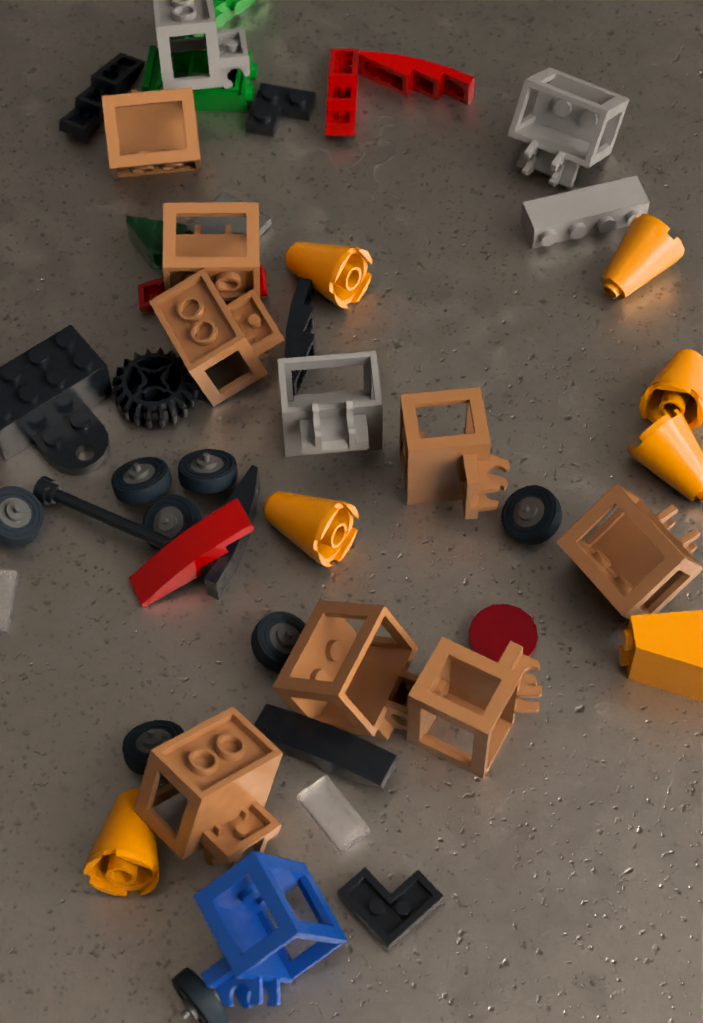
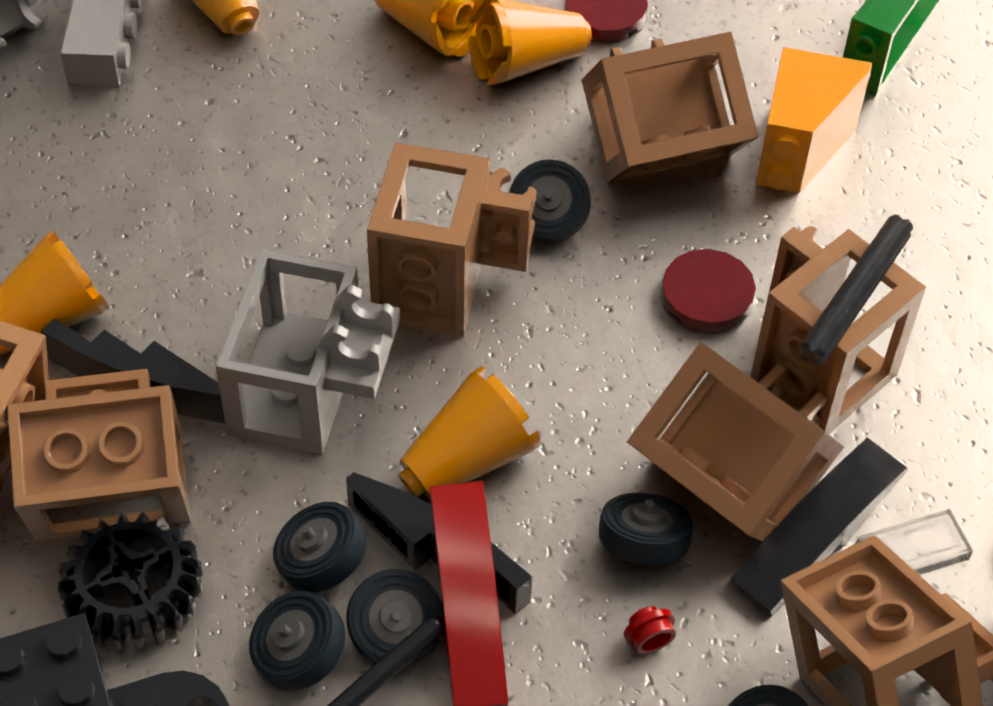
camera: 75 degrees left, 5 degrees down
none -> red plate [623,606,676,654]
none -> black axle [799,214,913,366]

